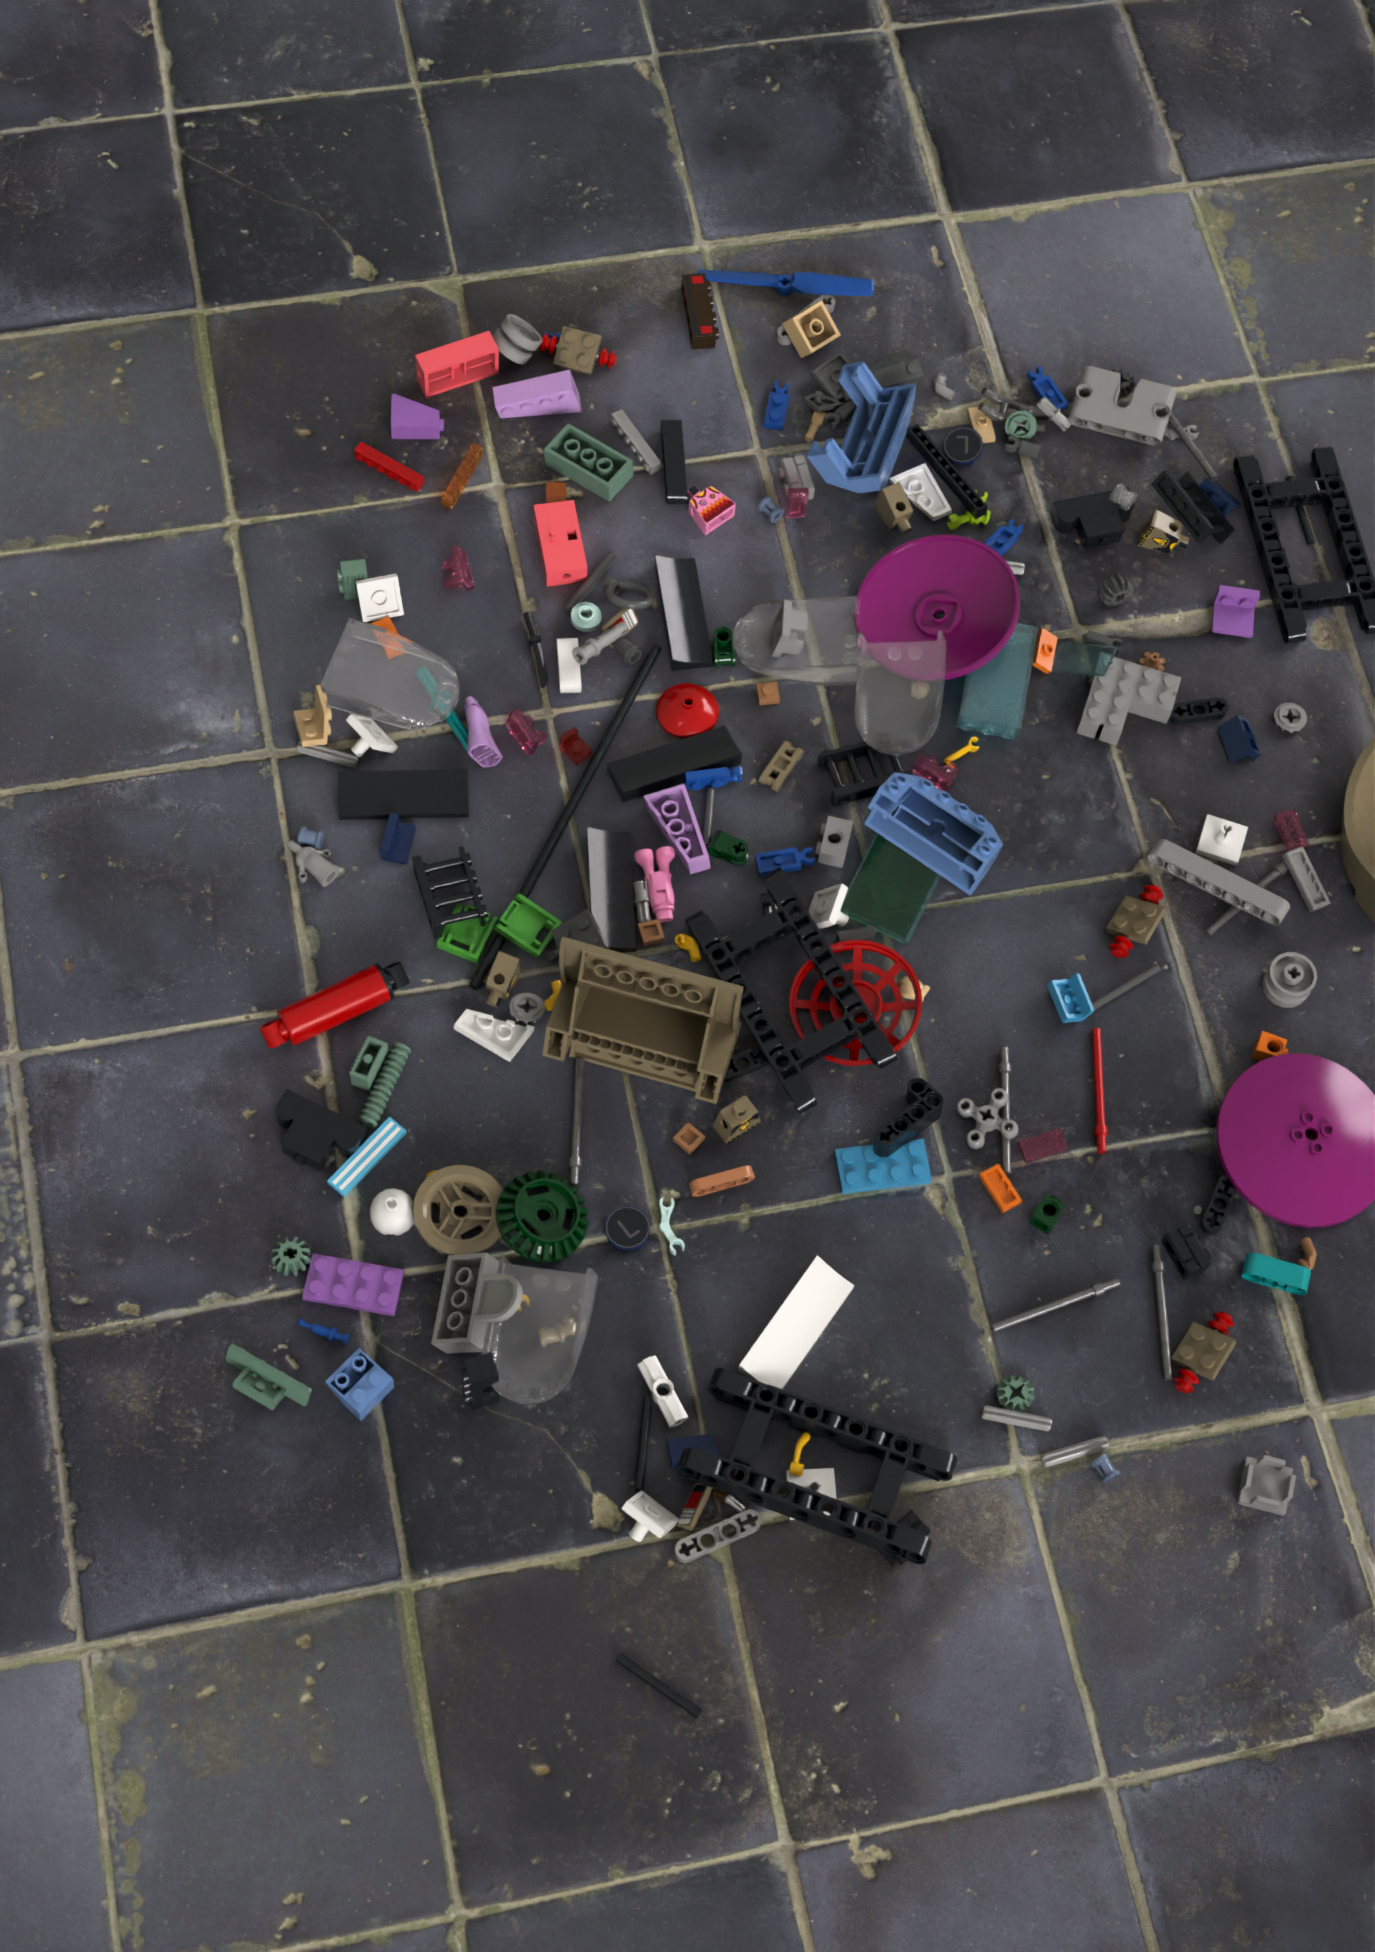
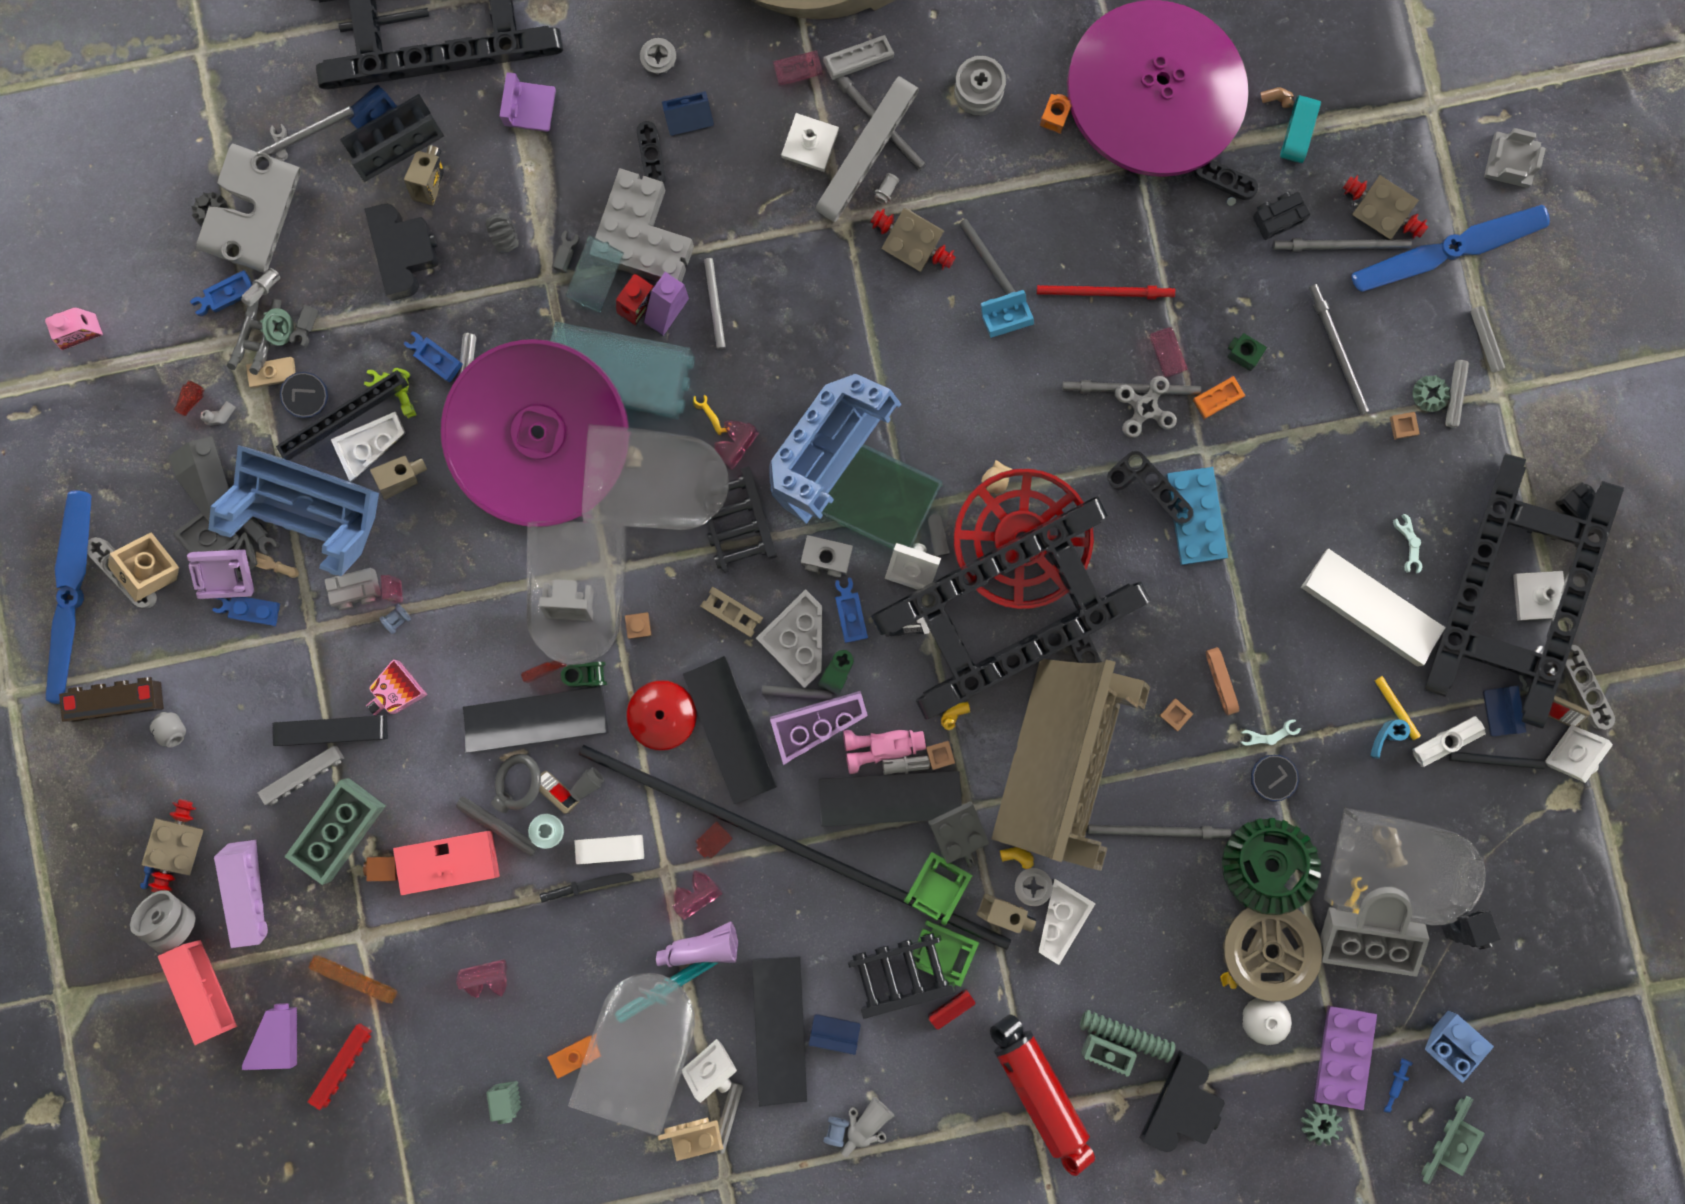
camera: 80 degrees left, 20 degrees up
medium azure tile [327,1117,407,1198] -> none
white tile [355,574,404,623] -> none
light grey pin [572,622,628,665] -> none
blue plate [684,767,743,790] -> none
dark tan torso [713,1095,761,1145] -> none
yellow piece [790,1432,811,1477] -> none
orange plate [1031,628,1058,674] -> none
sand blue bush [1090,1453,1121,1485] -> none
clear wheel [1109,483,1138,511] -> none
medium nougat plant [1139,652,1166,672] -> none
none -> bright pink torso [45,308,103,350]
none -> light grey head [150,712,186,747]
none -> clear red cone [174,380,205,416]
none -> lavender container [187,550,254,599]
none -> clear red tile [521,658,567,683]
none -> red torso [616,274,655,326]
none -> medium lavender slope [644,272,689,336]
none -> light grey bar [704,258,726,349]
none -> light grey plate [756,589,822,688]
none -> light grey pin [874,173,899,204]
none -> red slope [928,989,976,1030]
none -> blue piece [1351,205,1550,292]
none -> dark azure panel [1371,719,1410,759]
none -> yellow bar [1374,676,1421,740]
none -> medium nougat plate [1390,412,1420,440]
none -> light aqua piece [1393,514,1422,574]

